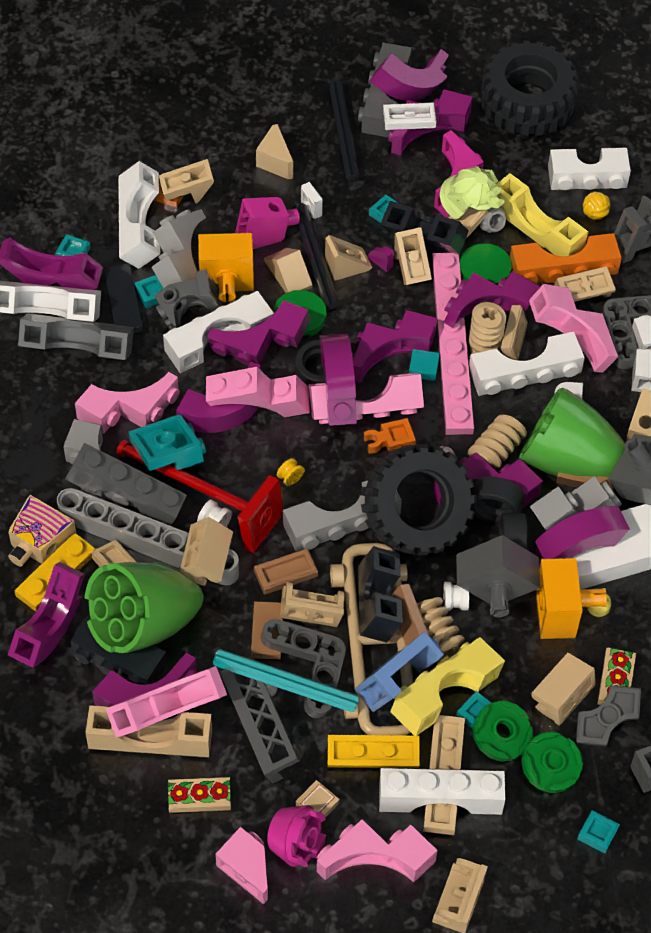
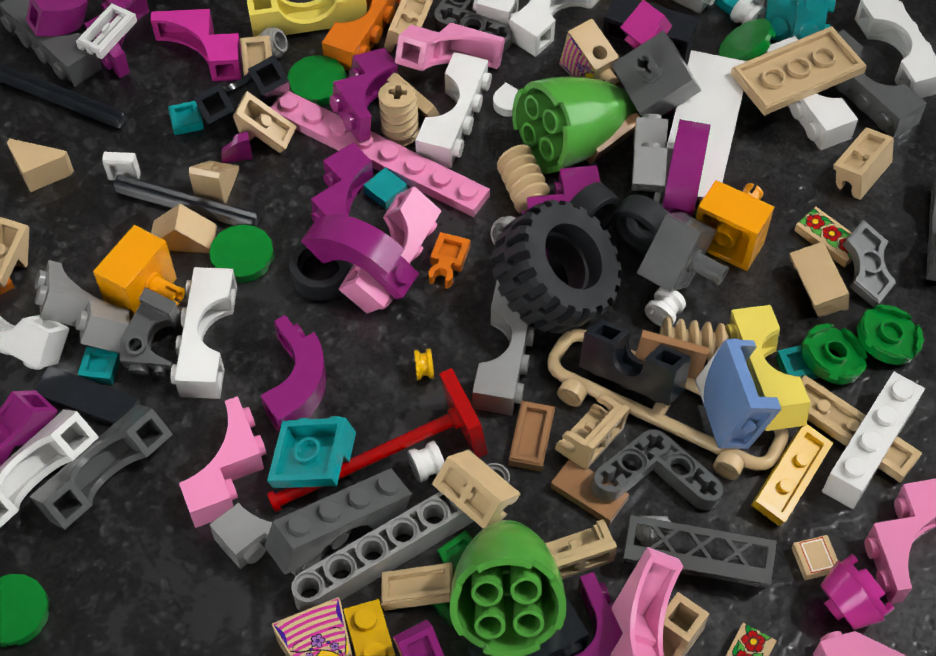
camera: 55 degrees left, 0 degrees up
bright pink arch [206,367,309,417] -> none
magenta arch [207,300,310,365] -> none
teal axle [213,649,359,712] -> none
dark pink torso [236,197,300,249] -> none
yellowish green helmet [440,166,505,219] -> none
none -> tan hinge [542,519,617,579]

